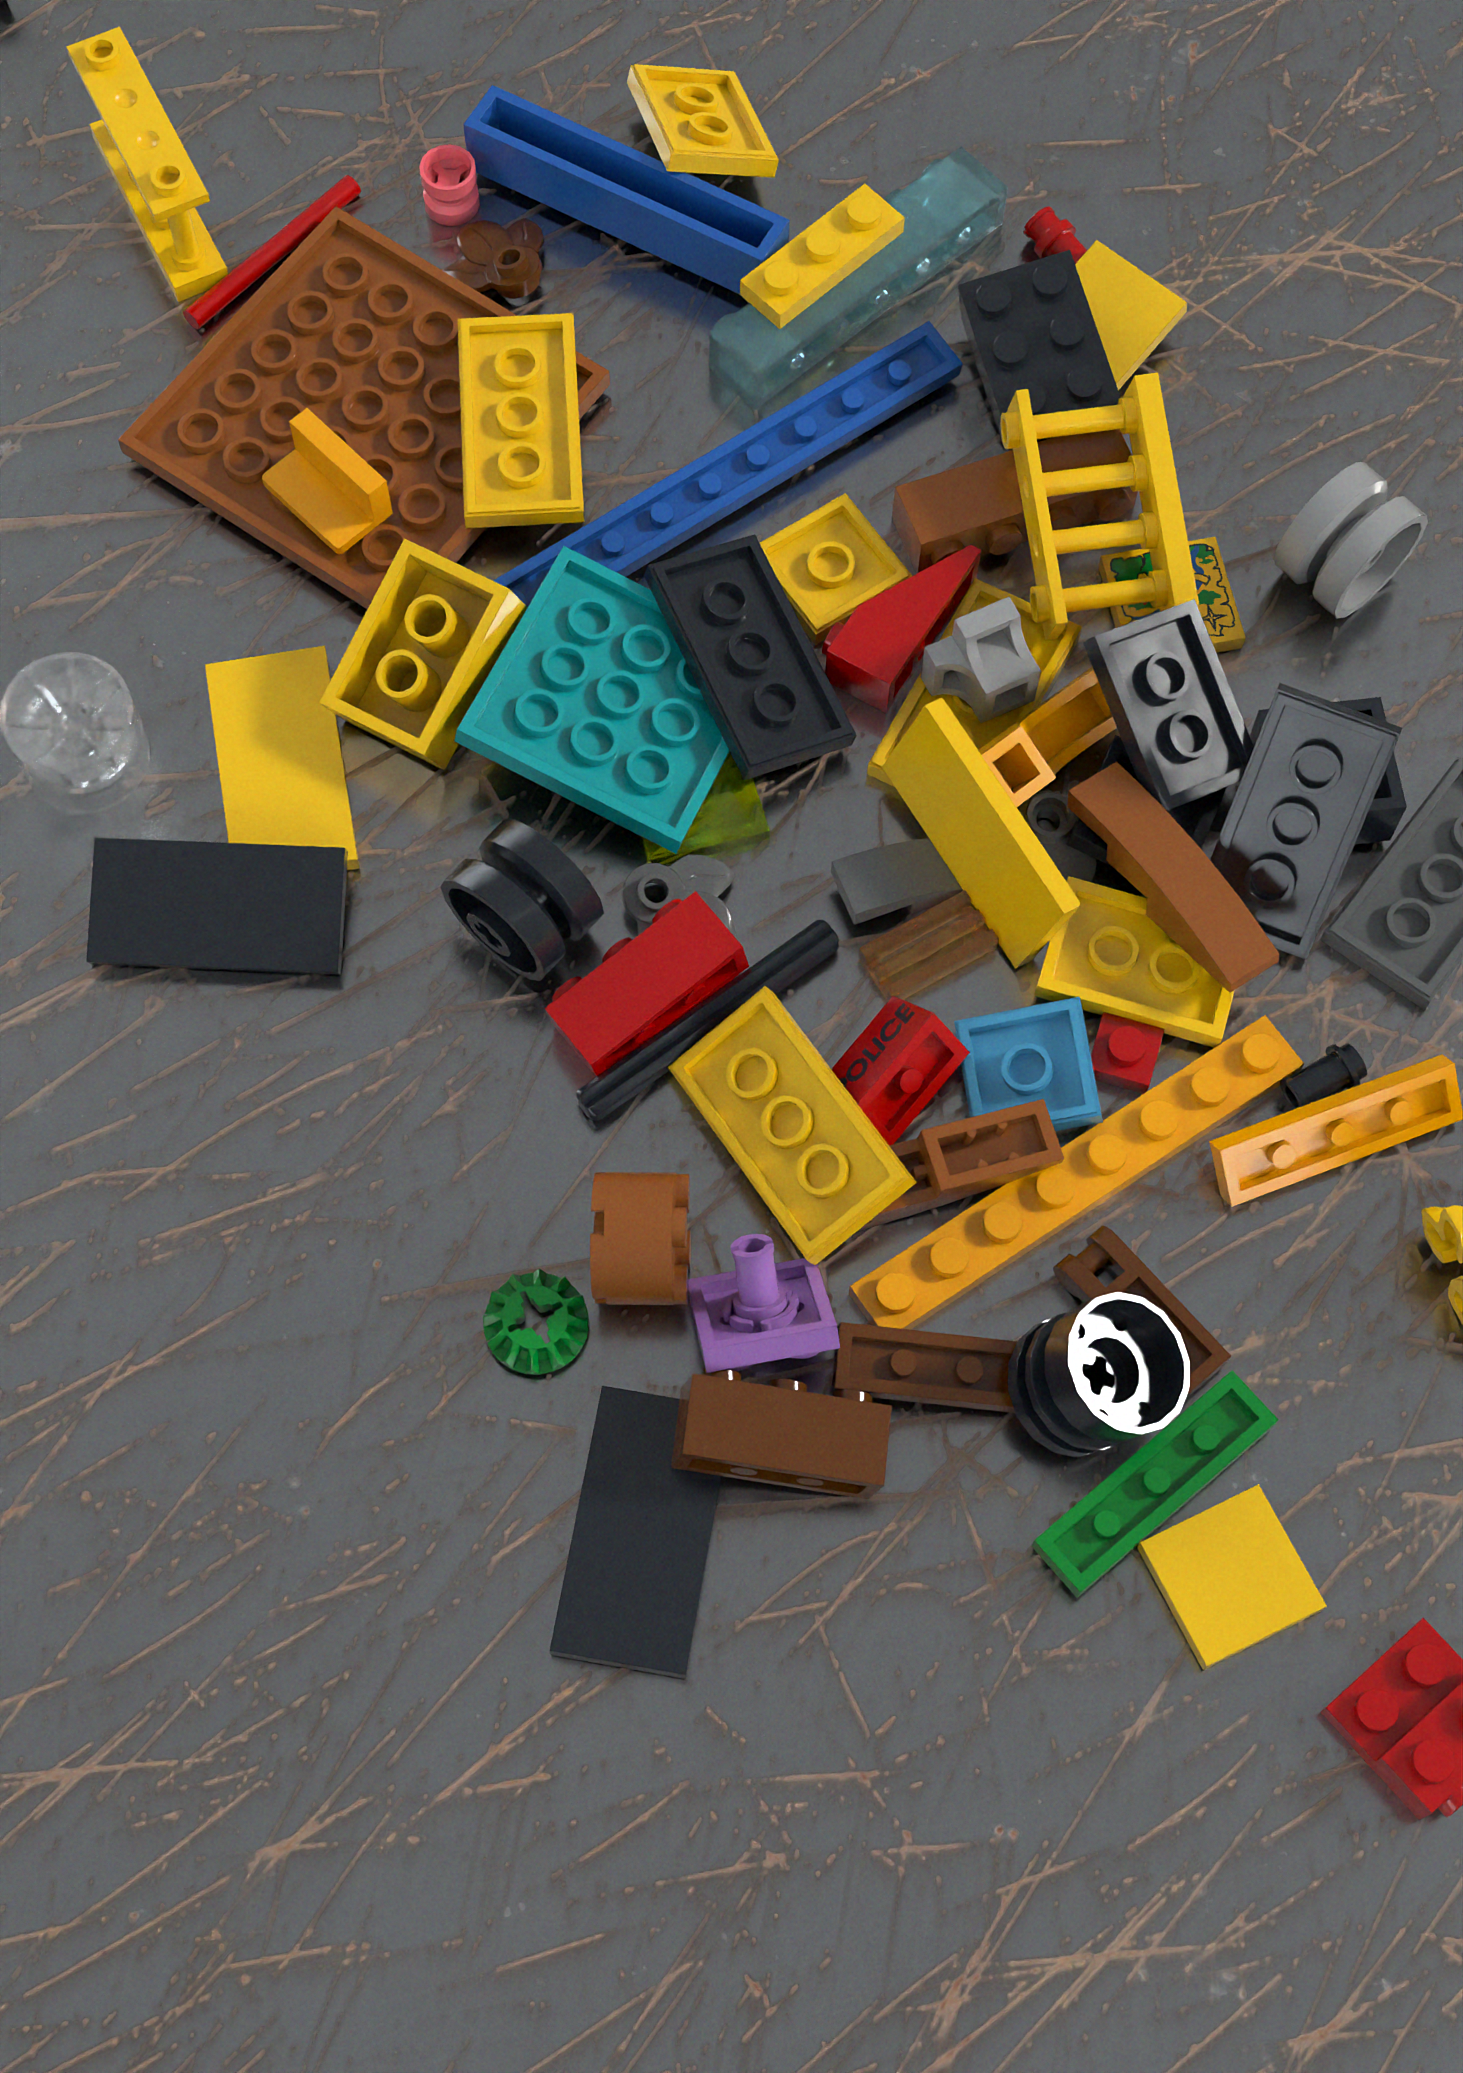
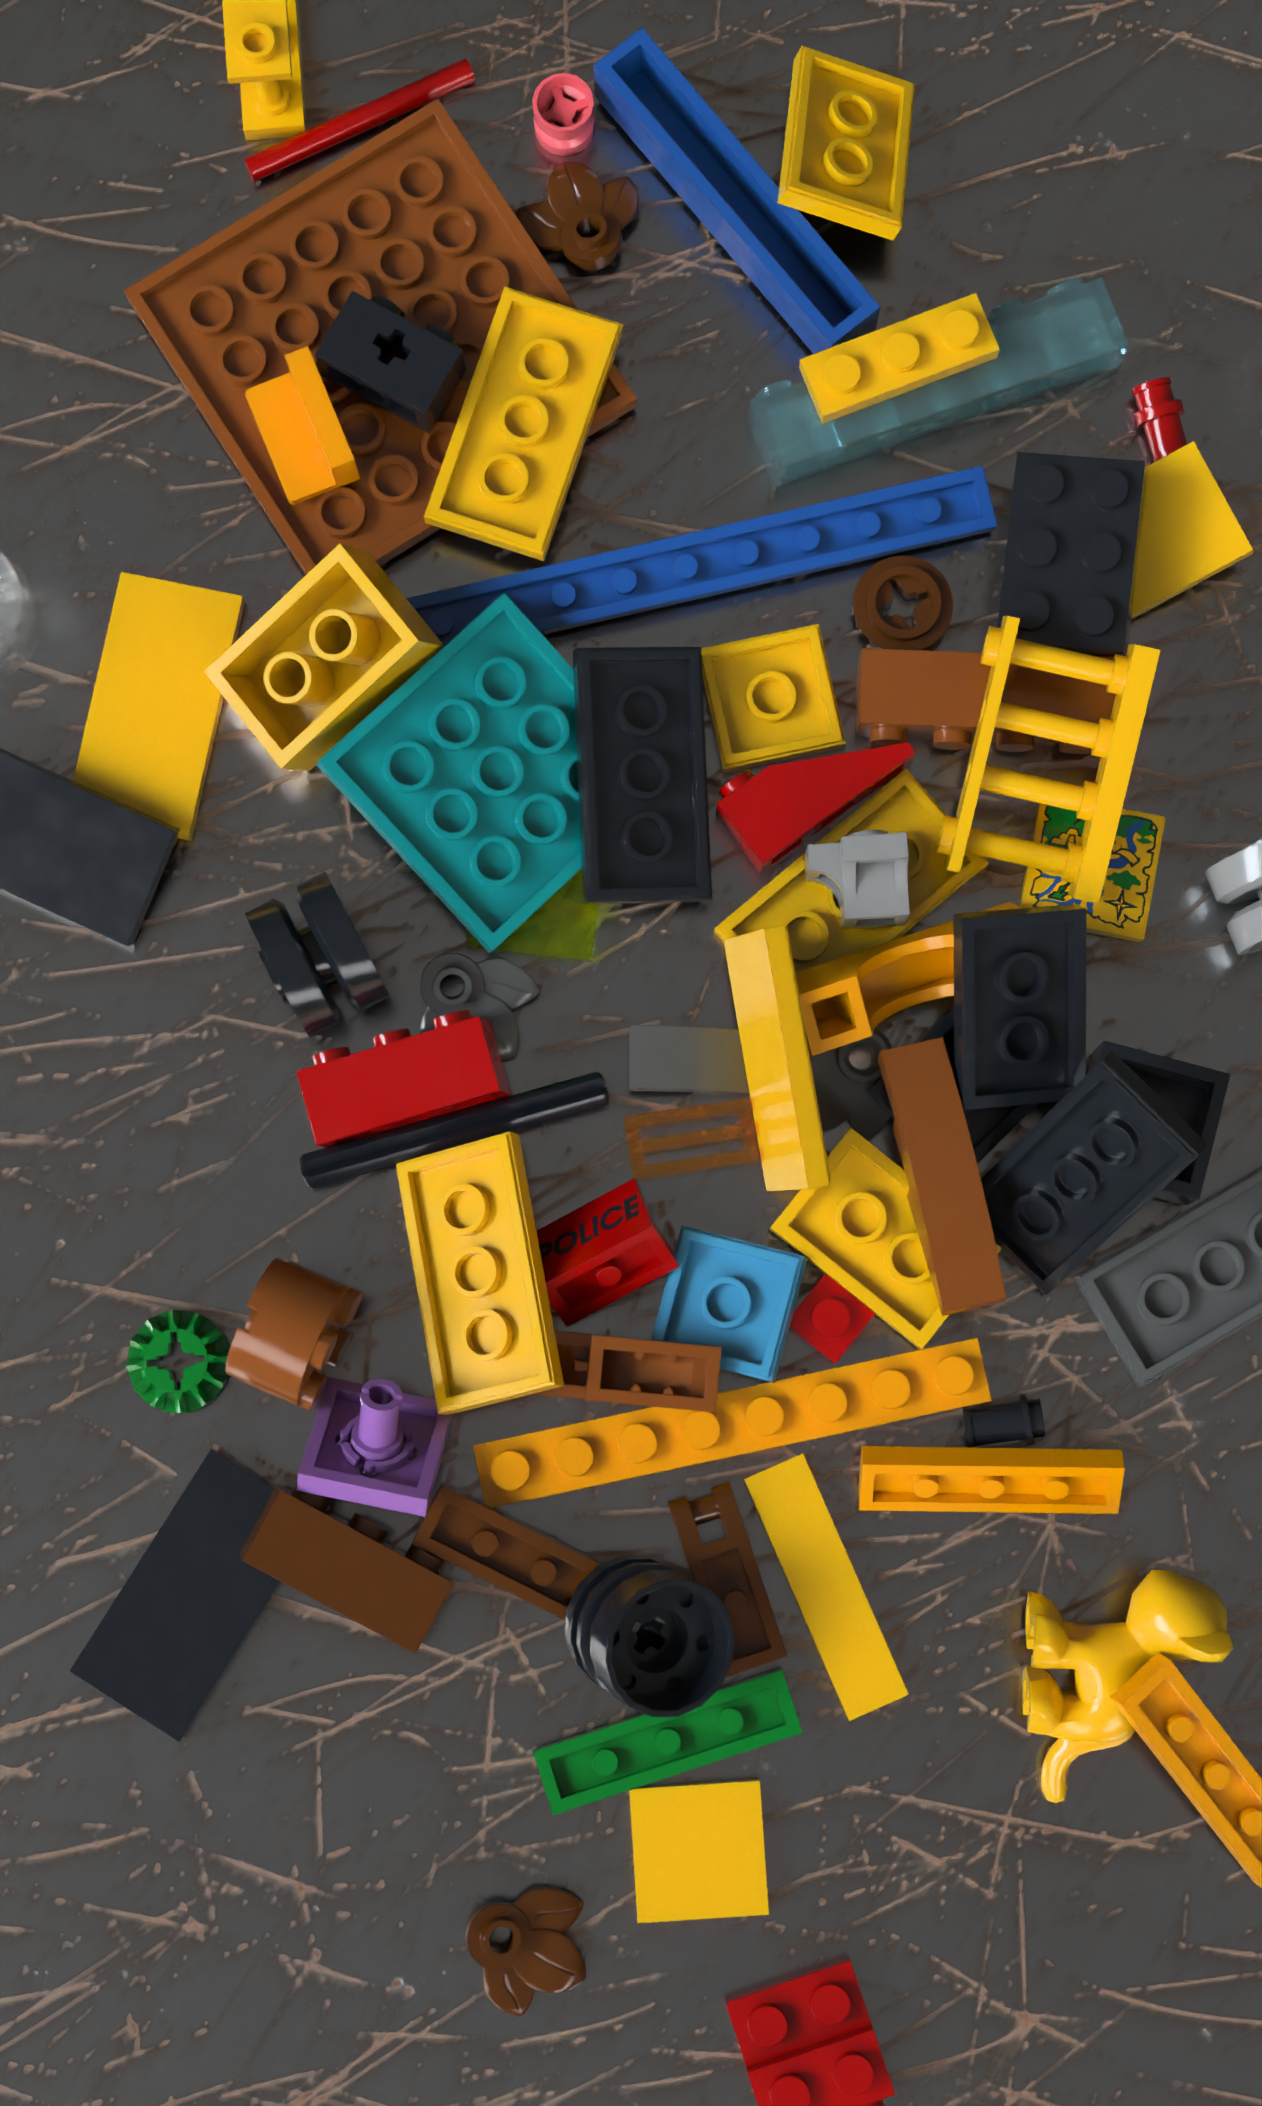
camera: 25 degrees right, 15 degrees up
none -> black brick [315,291,466,434]
none -> reddish brown plate [465,1887,586,2017]
none -> yellow tile [743,1453,909,1721]
none -> reddish brown gear [853,556,953,650]

